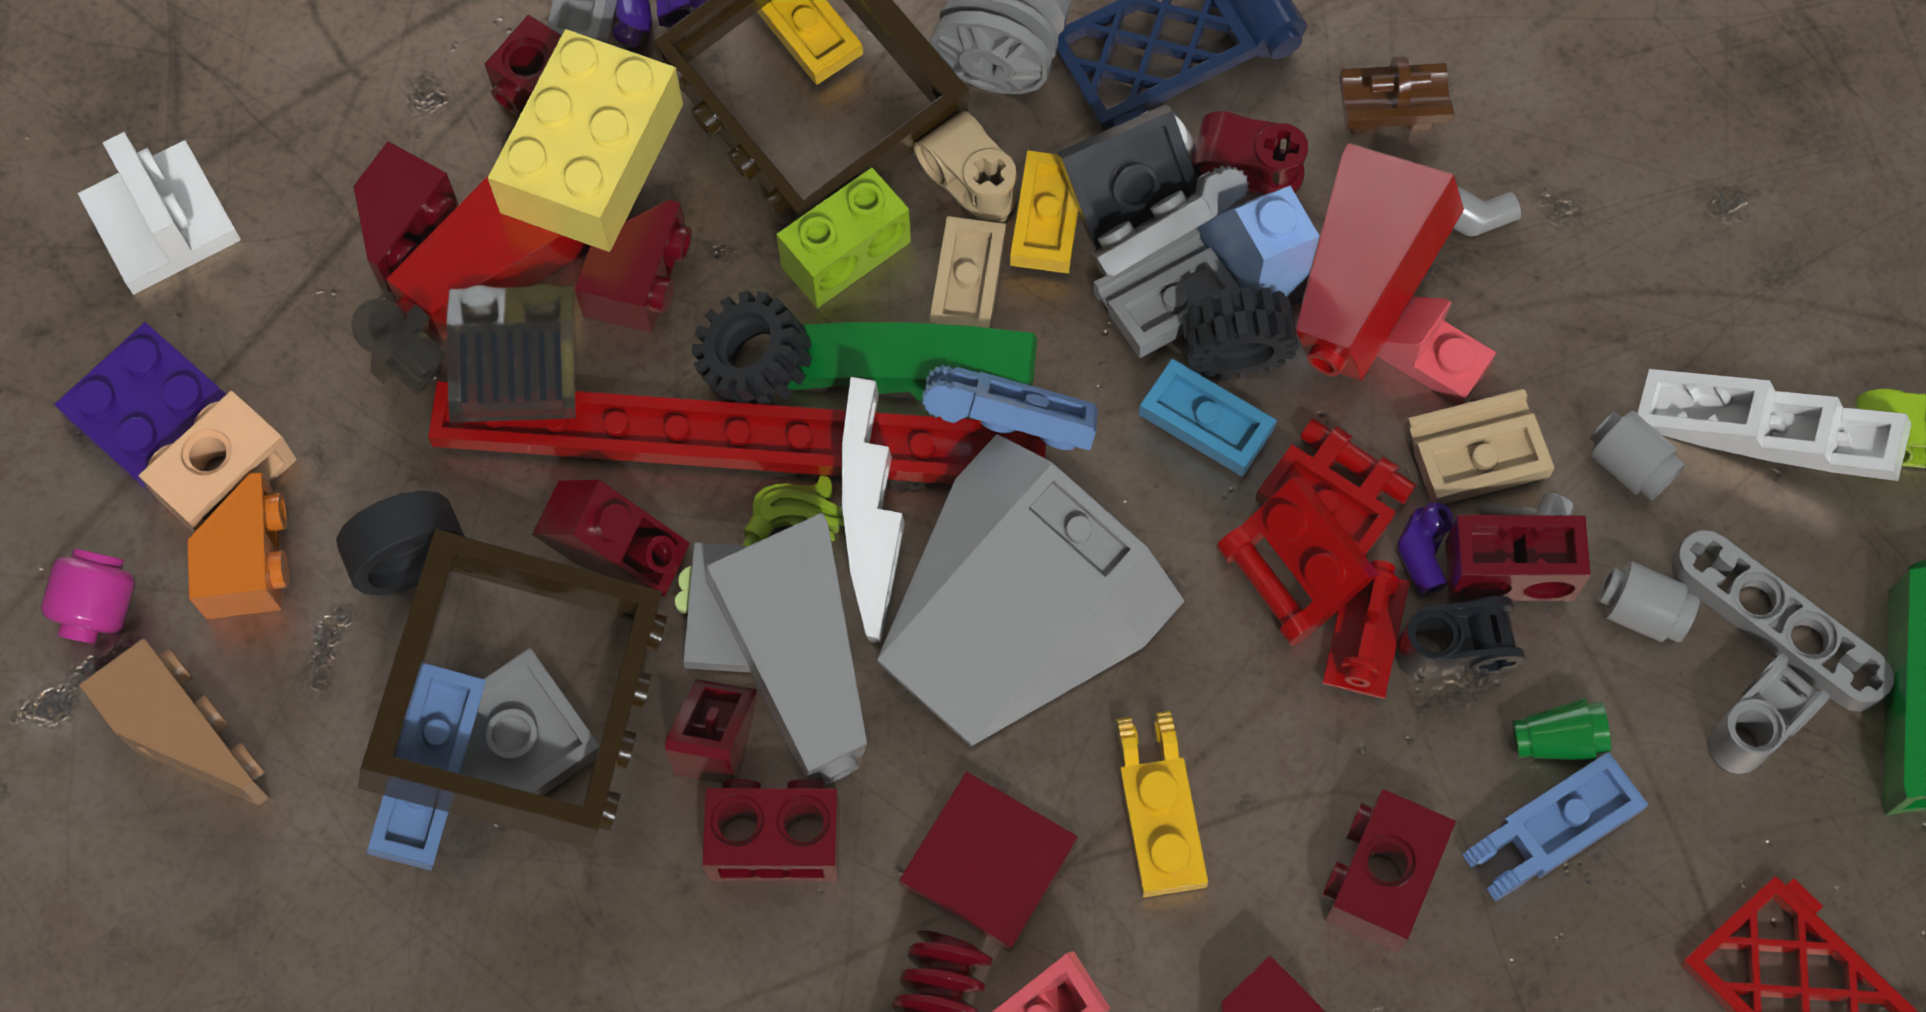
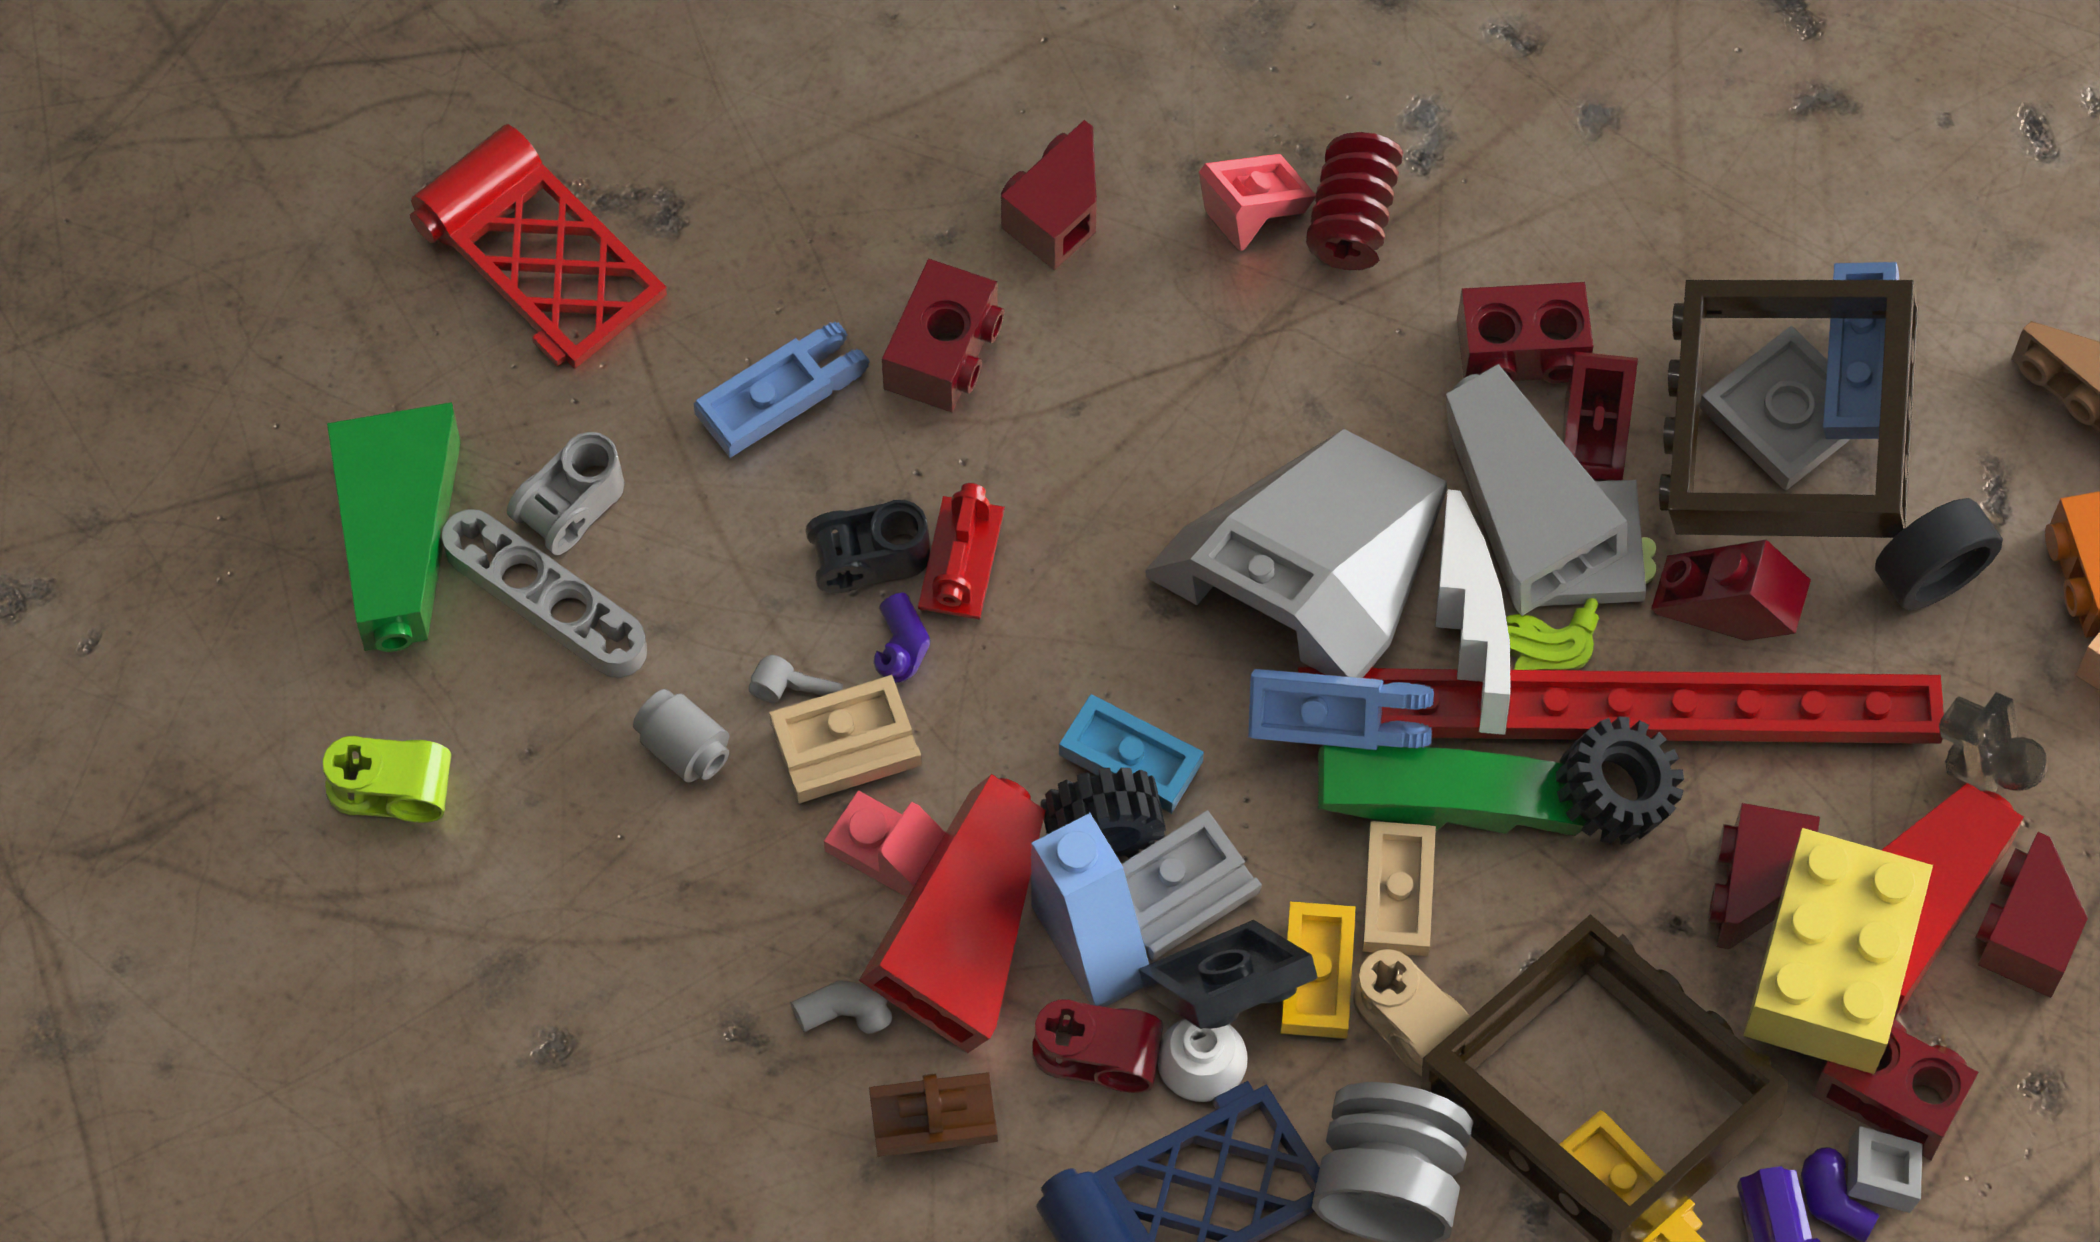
camera: 175 degrees right, 5 degrees down
clear smoke slope [446,284,577,422] -> none
lime brick [776,168,911,309] -> none
dark red tile [899,771,1078,952] -> none
light grey hinge [1090,166,1250,277] -> none
yellow hinge [1116,710,1209,898] -> none
red plate [1216,476,1379,646] -> none
red plate [1255,418,1417,557] -> none
dark red brick [1445,515,1591,601] -> none
green cone [1512,697,1611,761] -> none
light grey brick [1598,561,1700,643] -> none
white slope [1637,369,1911,481] -> none

